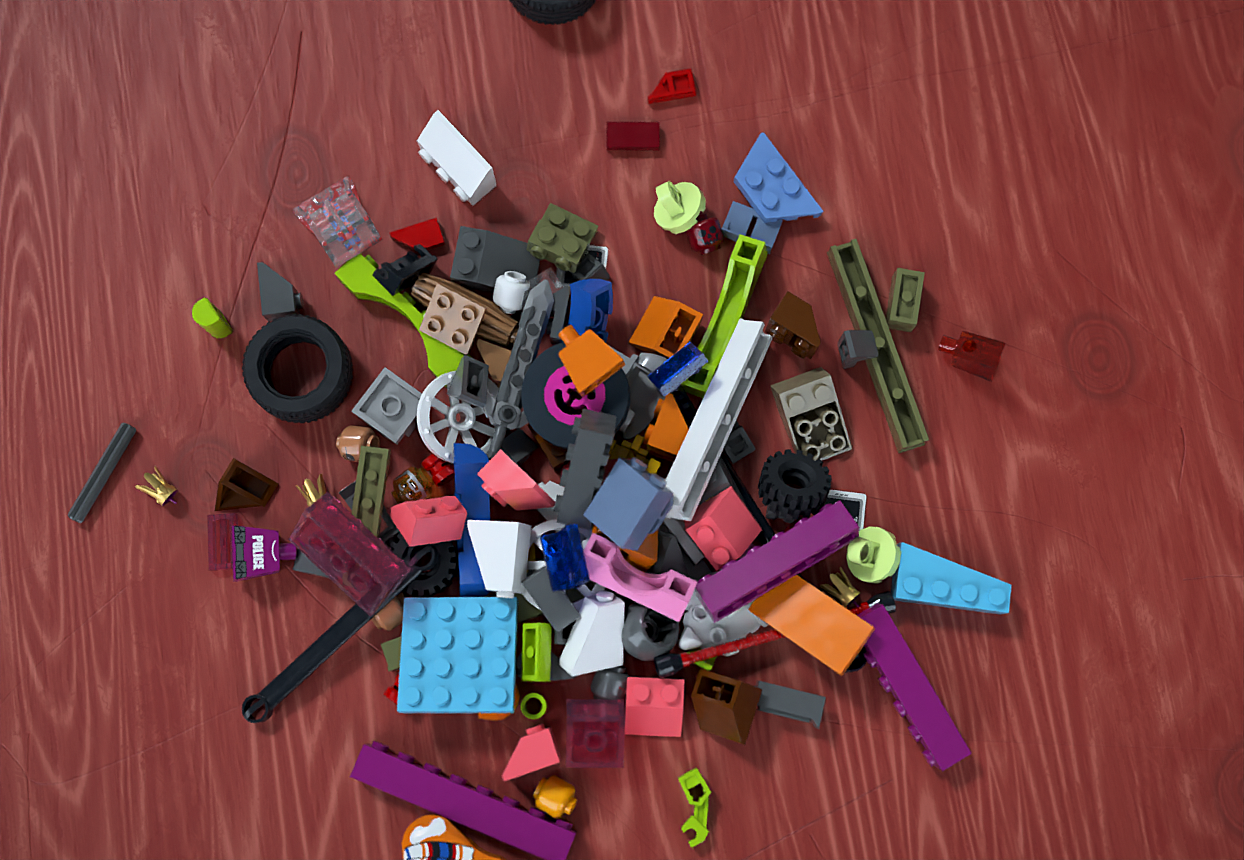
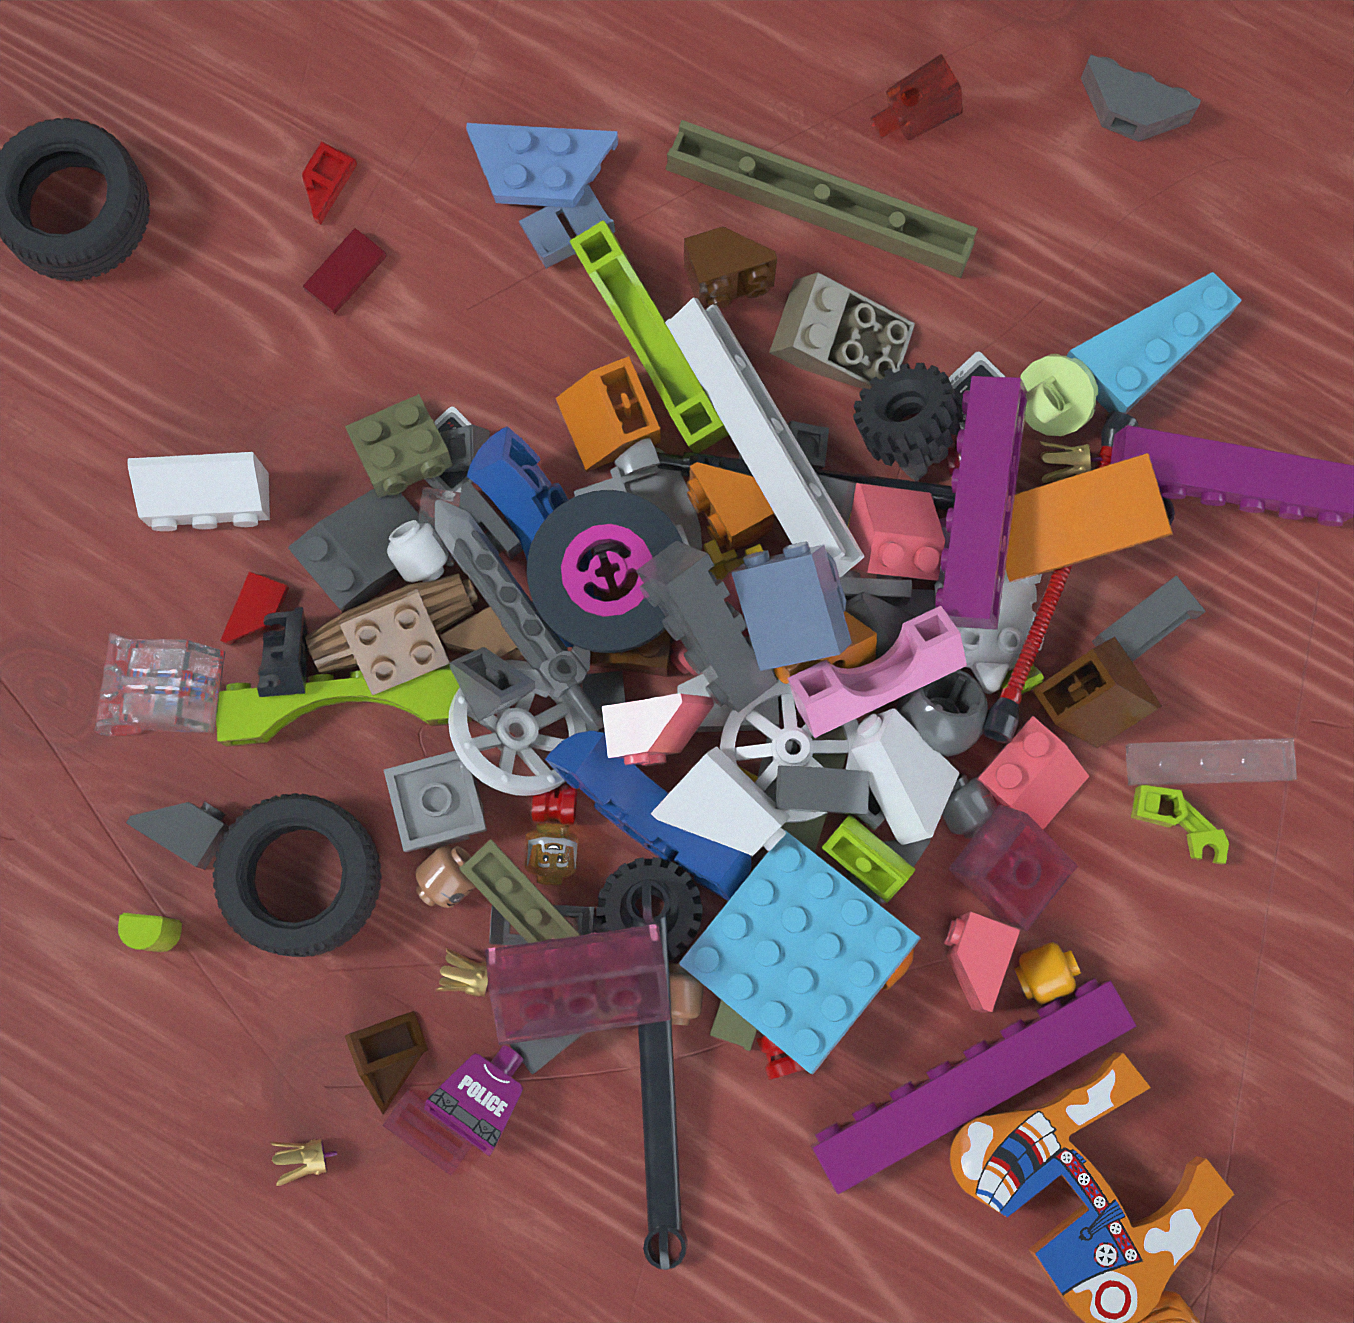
camera: 50 degrees left, 0 degrees up
dark grey axle [68,422,136,523] -> none
coral slope [387,496,468,547] -> none
lime beam [521,693,548,719] -> none
clear blue bracket [540,524,590,592] -> none
orange torso [558,325,625,398] -> none
clear blue bracket [647,342,708,397] -> none
yellowish green tile [654,181,706,234] -> none
dark red head [686,213,724,255] -> none
dark grey slope [837,330,878,369] -> none
olive panel [885,268,925,332] -> none
none -> dark grey slope [1081,54,1201,142]
none -> clear tile [1125,738,1297,786]

